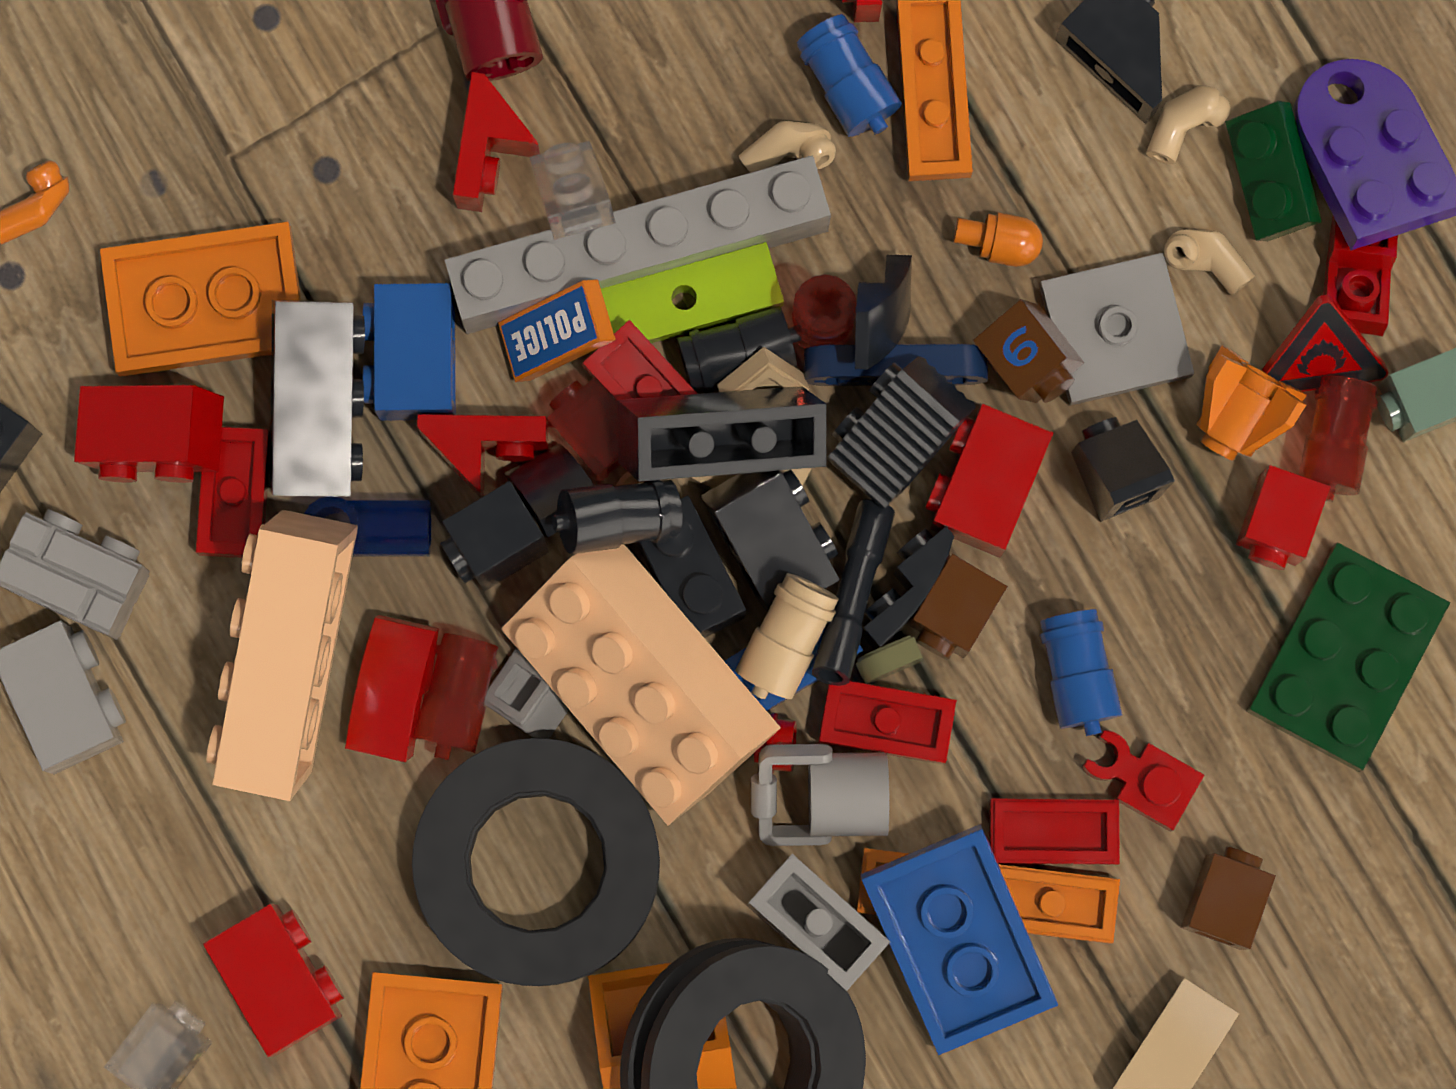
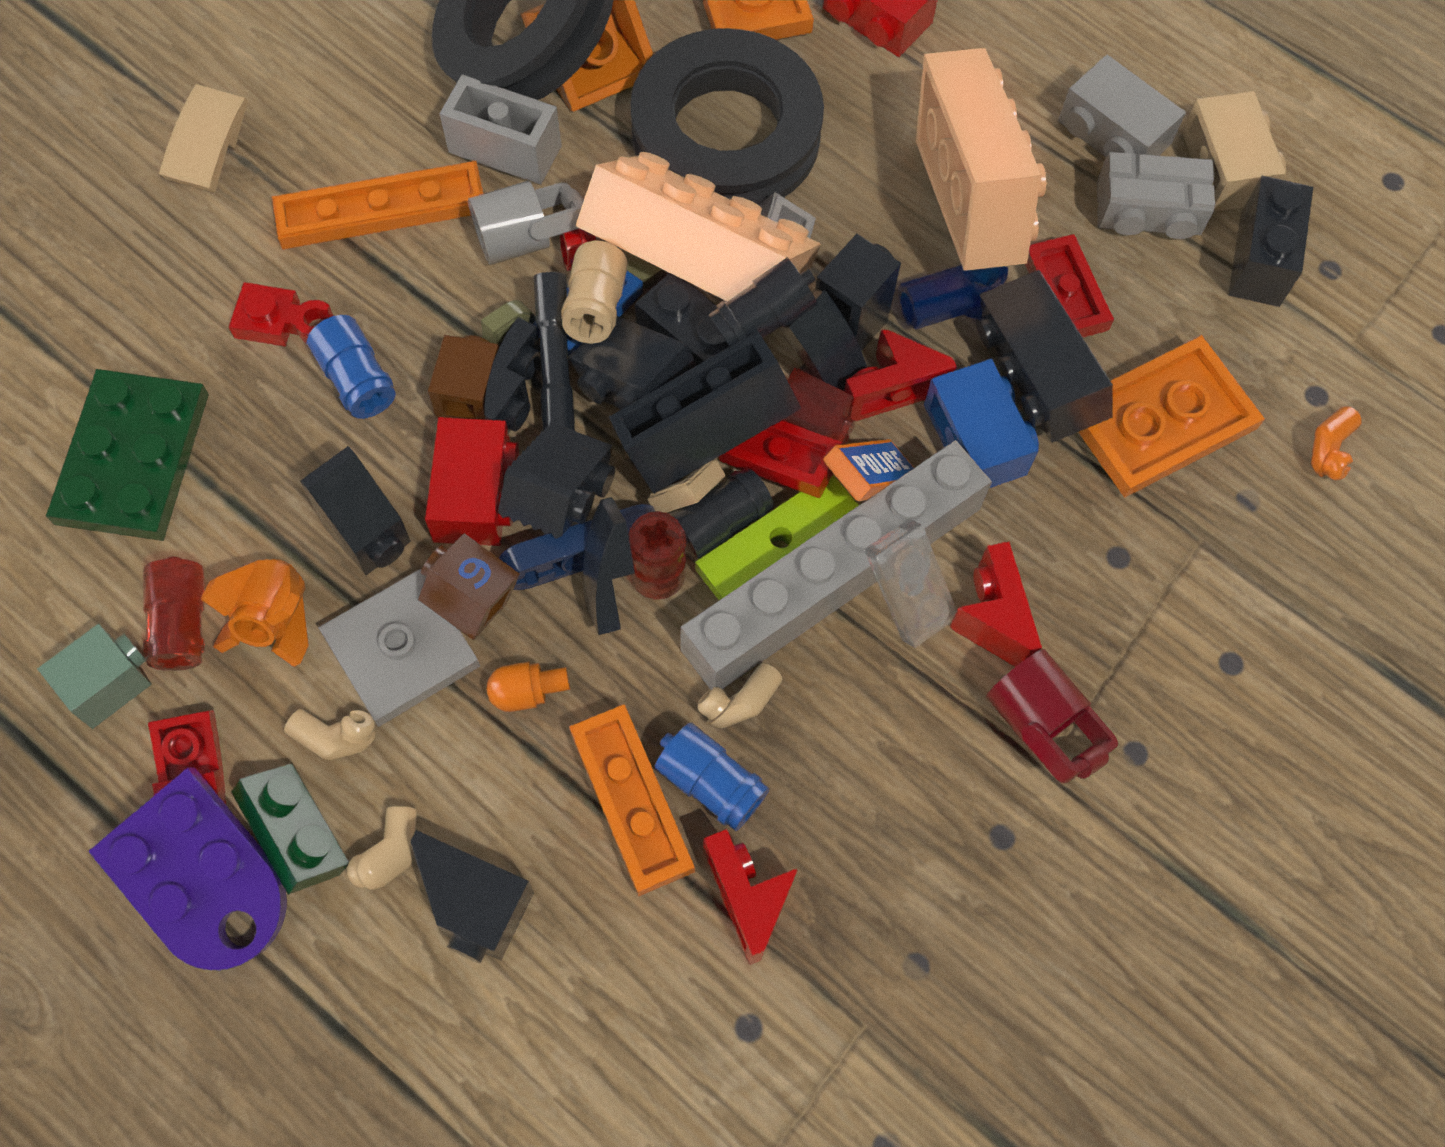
camera: 160 degrees right, 15 degrees down
red brick [74,385,224,483] -> none
red slope [345,615,439,763] -> none
clear red piece [413,633,499,761] -> none
red plate [818,681,957,765] -> none
blue plate [861,824,1058,1056] -> none
red tile [989,798,1120,865] -> none
reddish brown brick [1180,847,1276,950] -> none
red brick [1236,465,1331,570] -> none
piece [1262,295,1389,392] -> none

